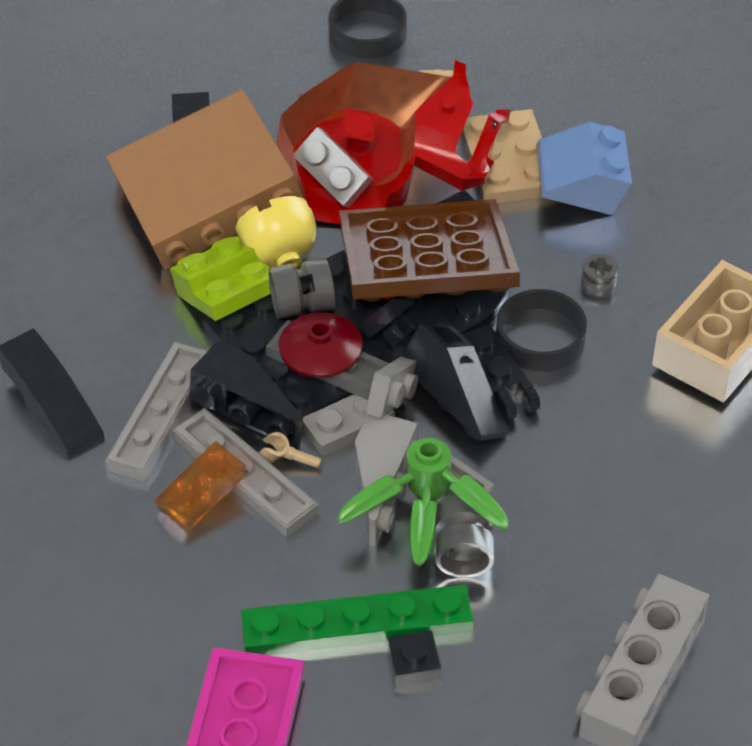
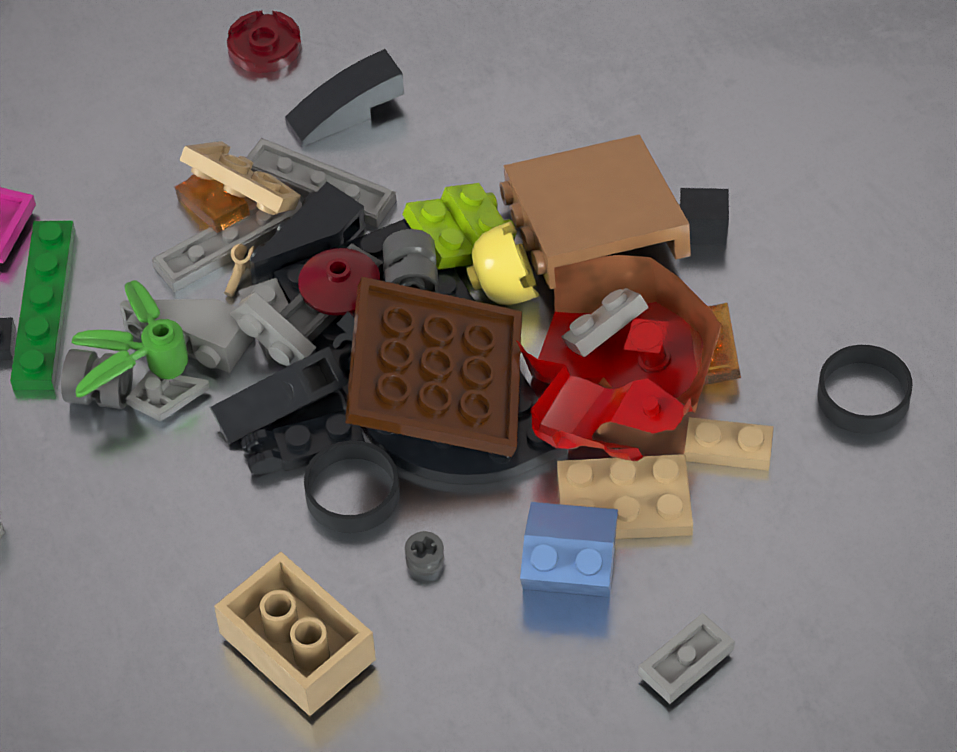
camera: 100 degrees right, 5 degrees up
none -> tan wing [180,141,301,215]
none -> light grey plate [638,613,735,704]

